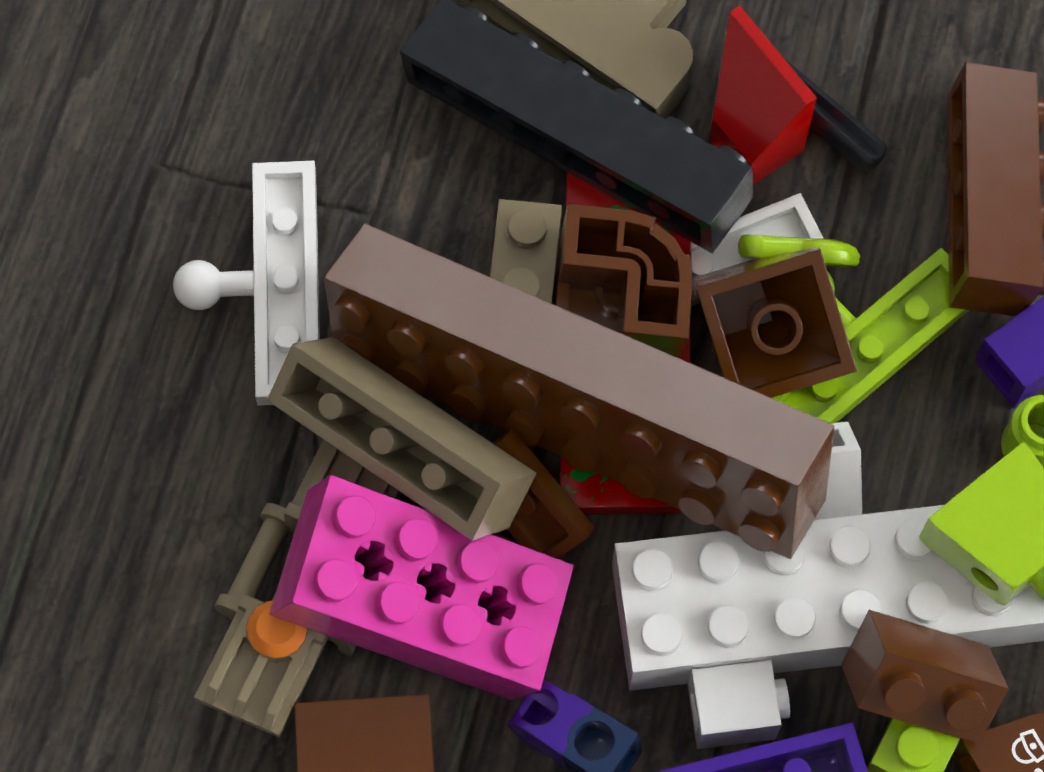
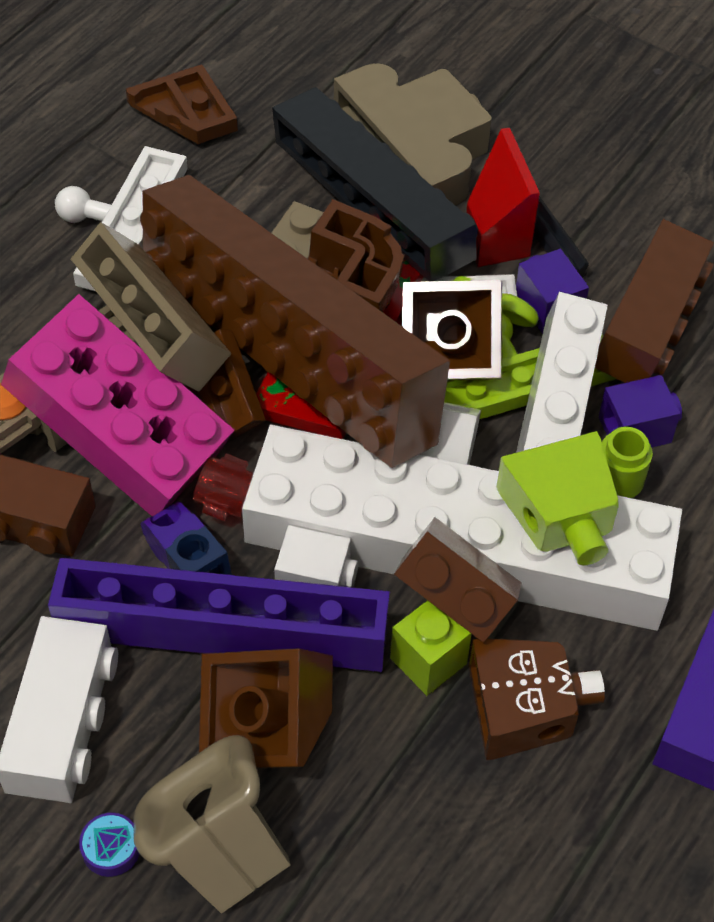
camera: 20 degrees right, 15 degrees down
none -> reddish brown wing [126,64,238,144]
none -> clear red gear [193,453,254,522]
none -> dark purple brick [516,248,589,334]
none -> white brick [516,292,608,453]

